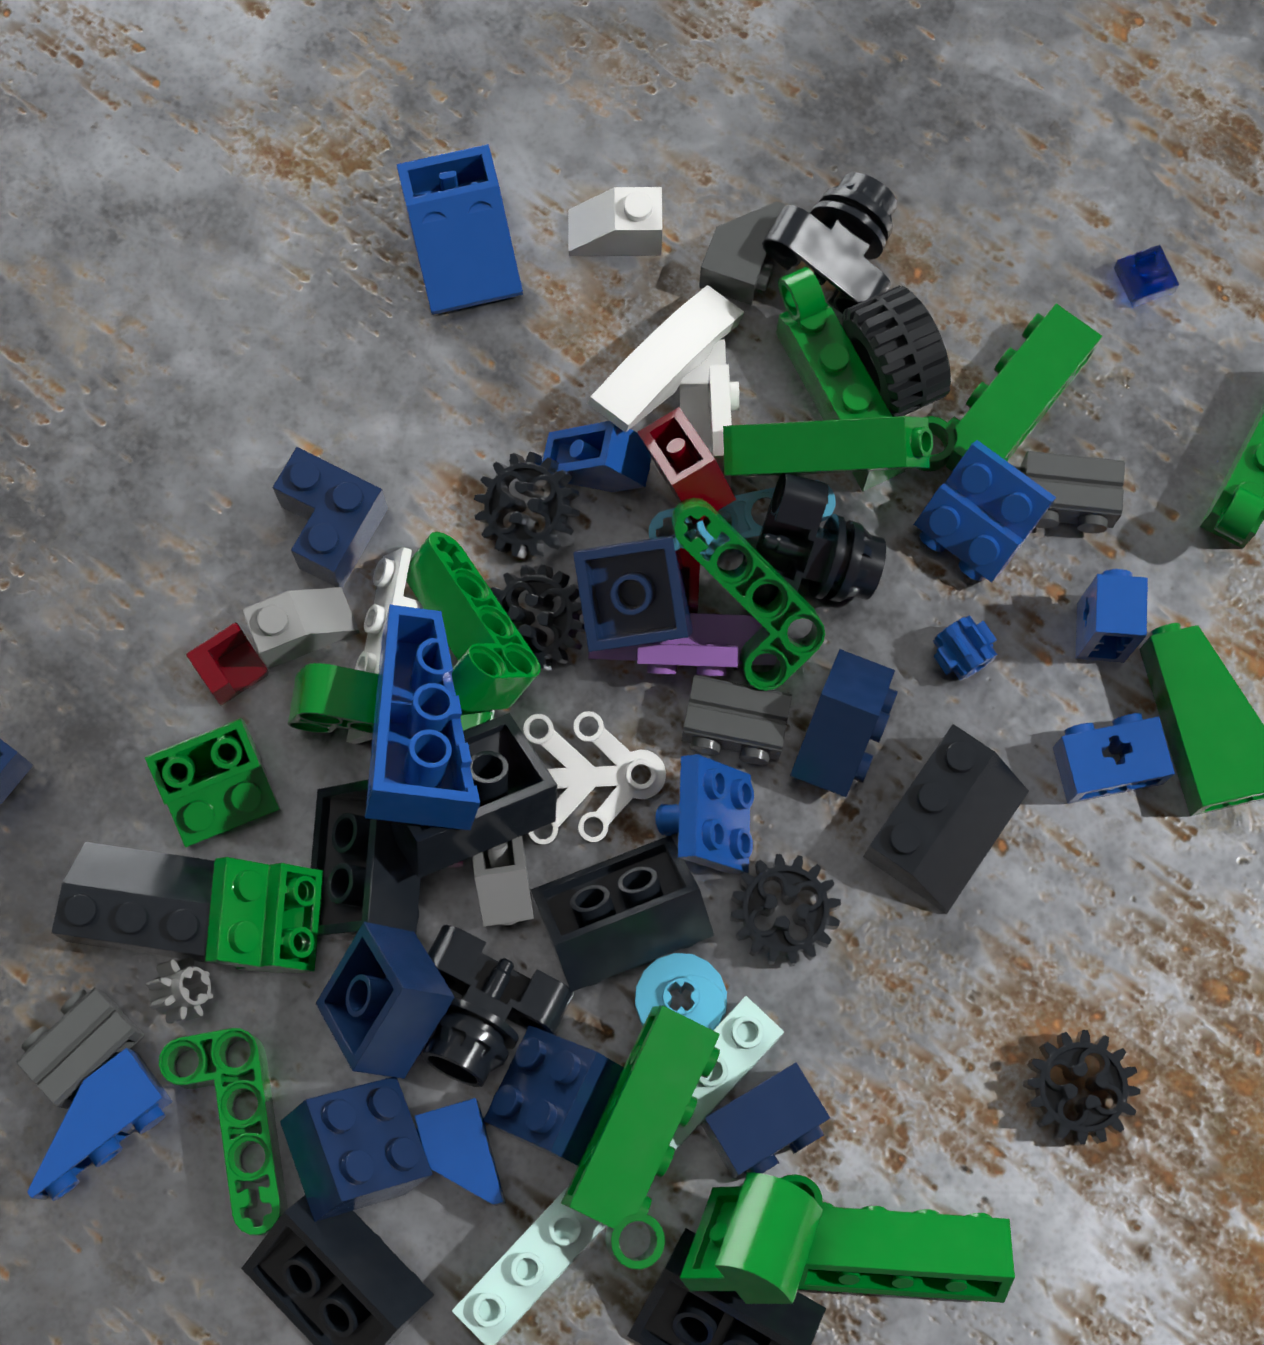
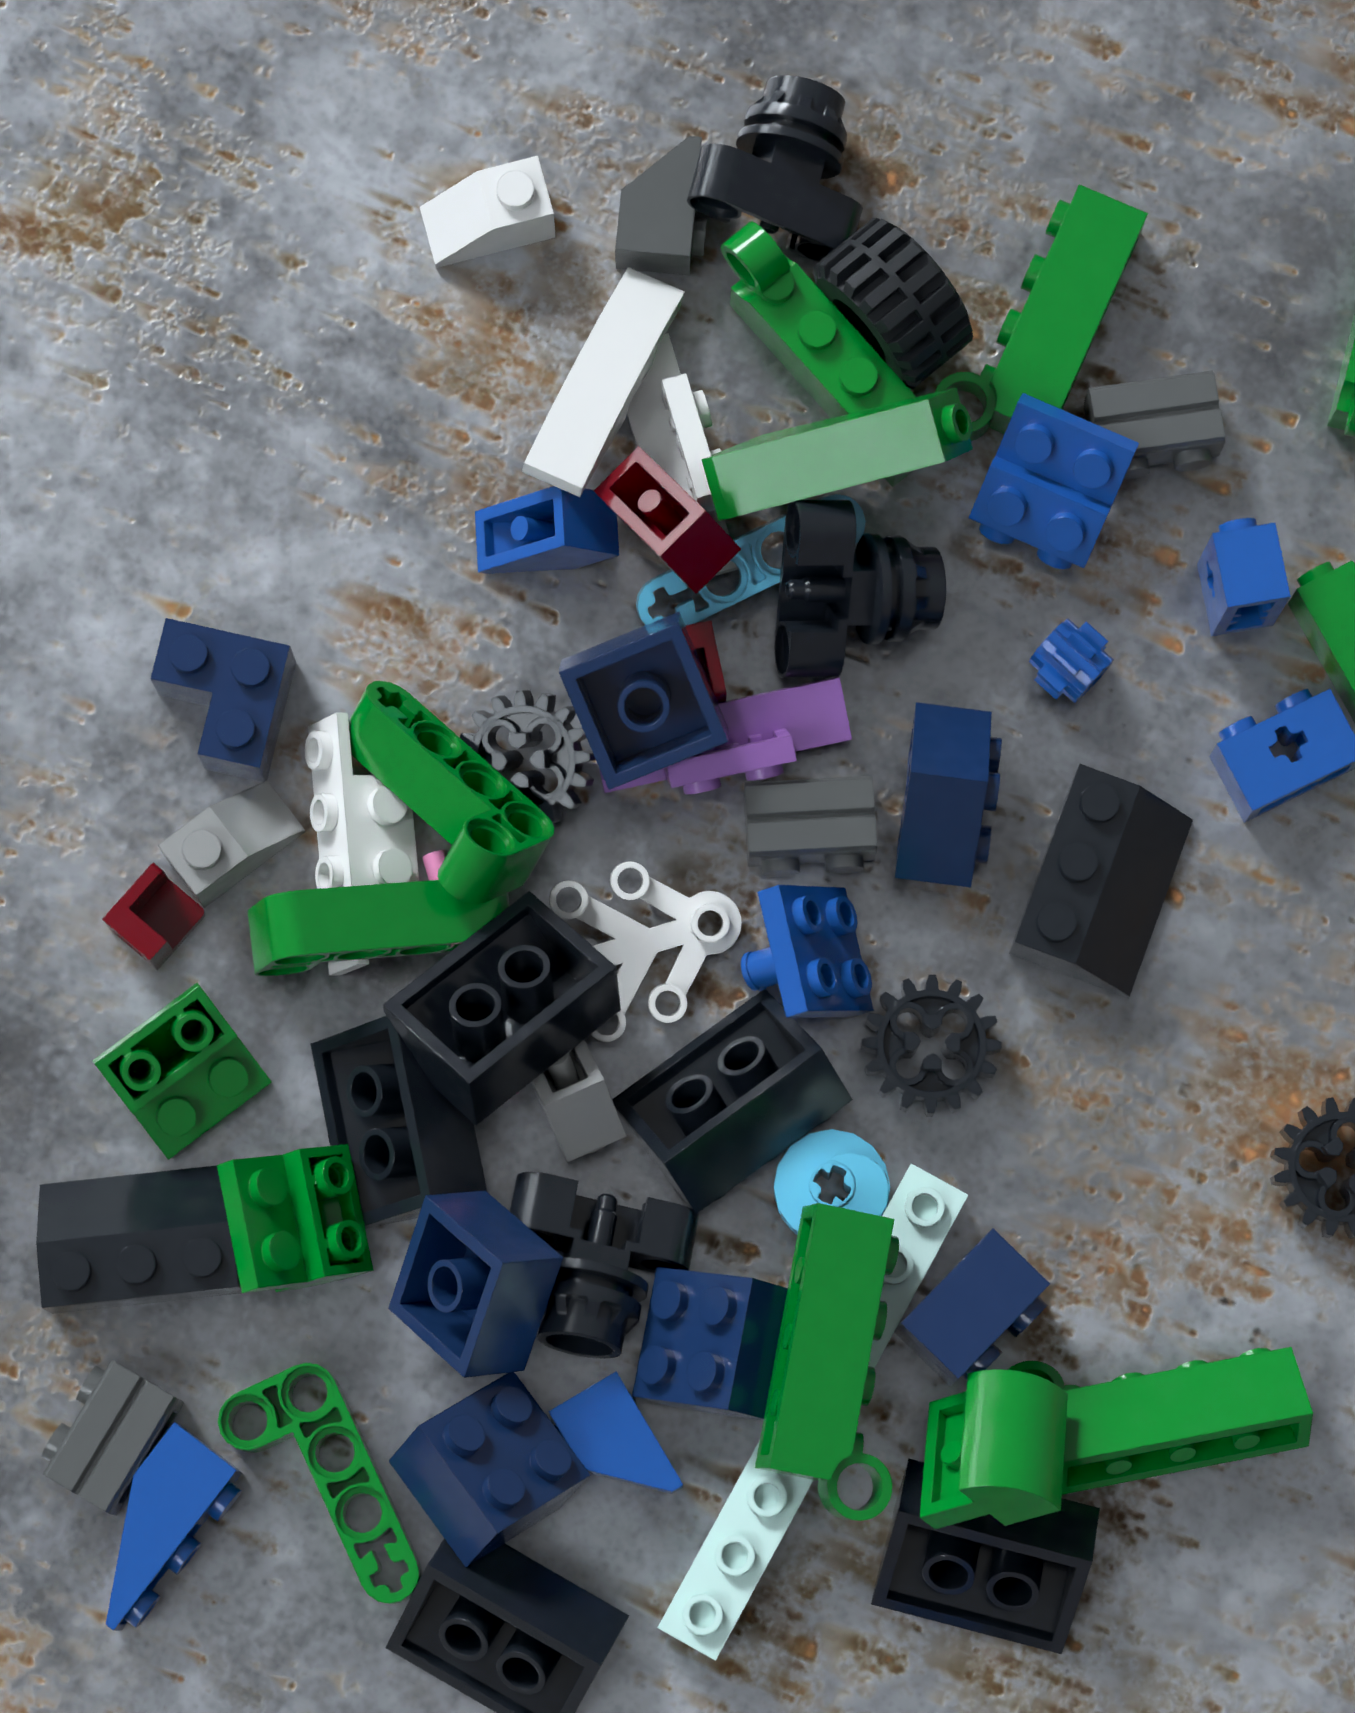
camera: 15 degrees left, 5 degrees up
light grey gear [146,957,213,1024] -> none
blue wedge [365,604,480,830] -> none
blue slope [396,144,523,315] -> none
black gear [474,452,580,559] -> none
green beam [671,498,825,691] -> none
clear blue tile [1114,245,1180,308] -> none

